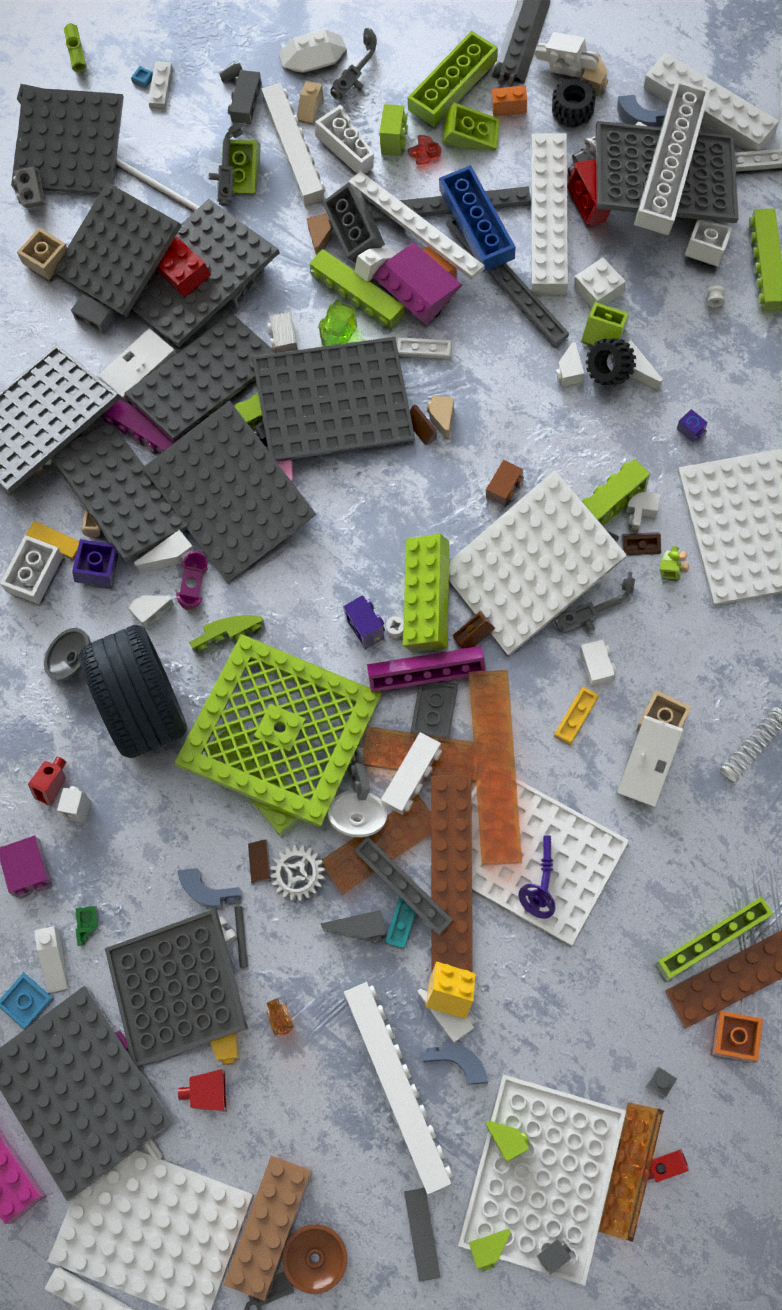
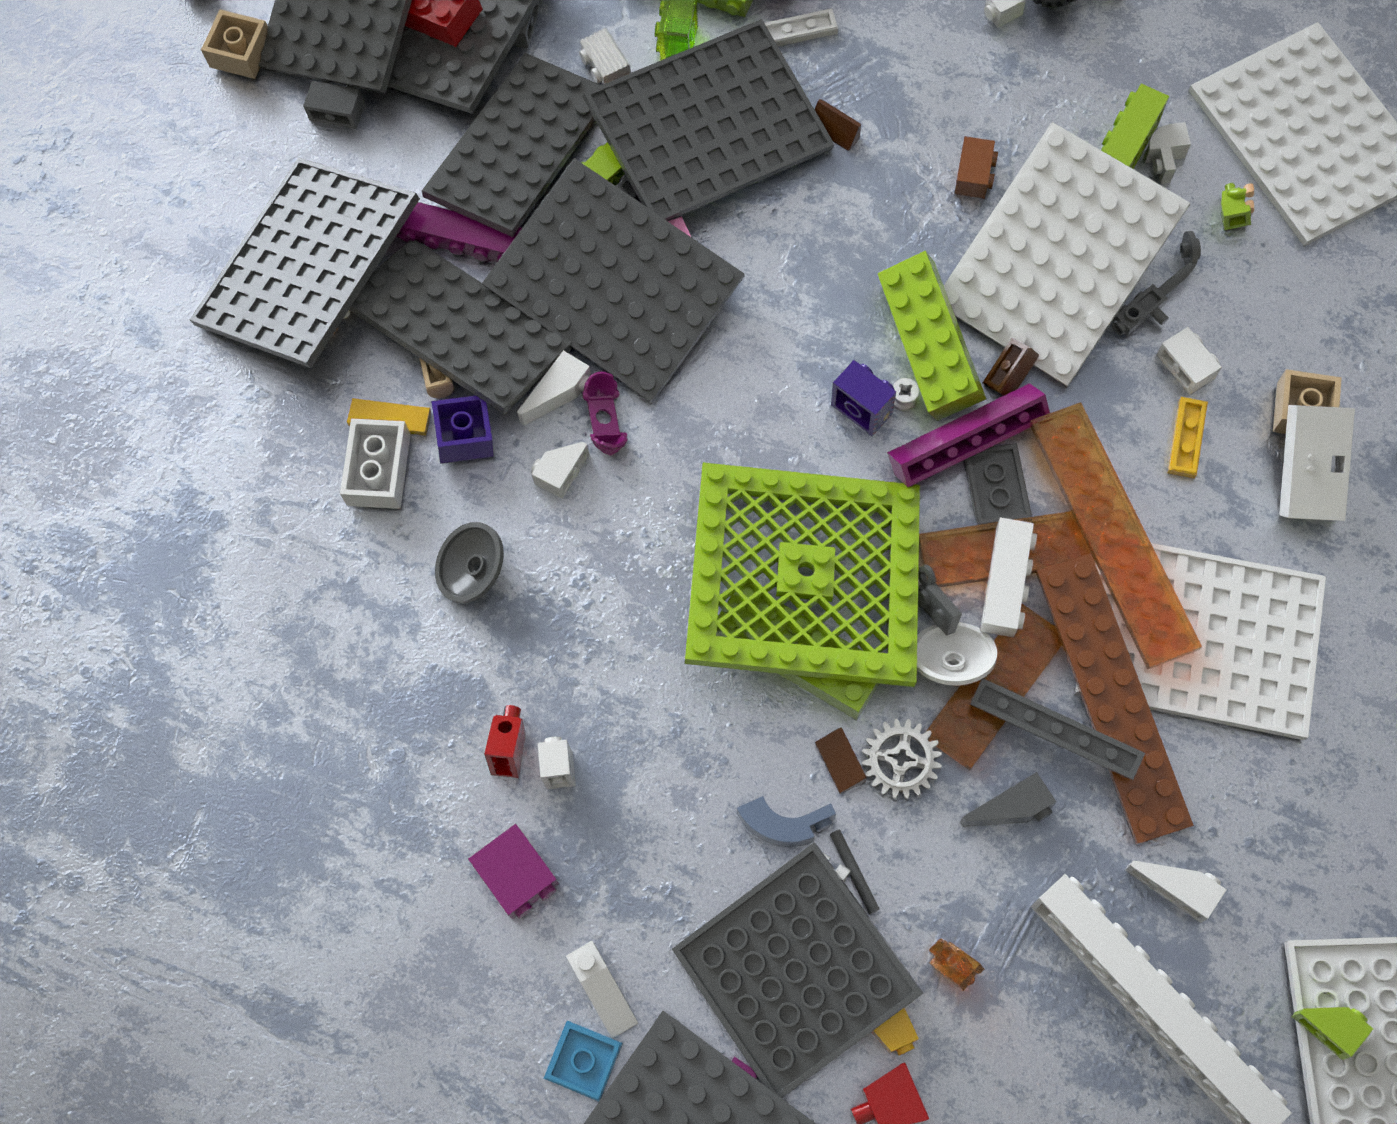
camera: 20 degrees left, 0 degrees up
green slope [75,906,98,946] -> none
black wheel [79,625,188,758] -> none
white brick [98,329,176,404] -> none
lime slope [189,615,264,652] -> none
teal plate [385,896,416,949] -> none
sand blue arch [422,1042,488,1085] -> none
yellow brick [426,961,476,1019] -> none
tan slope [427,395,454,438] -> none
dark purple dish [518,835,556,919] -> none
reddish brown slope [622,532,661,554] -> none
dark purple brick [677,409,708,442] -> none

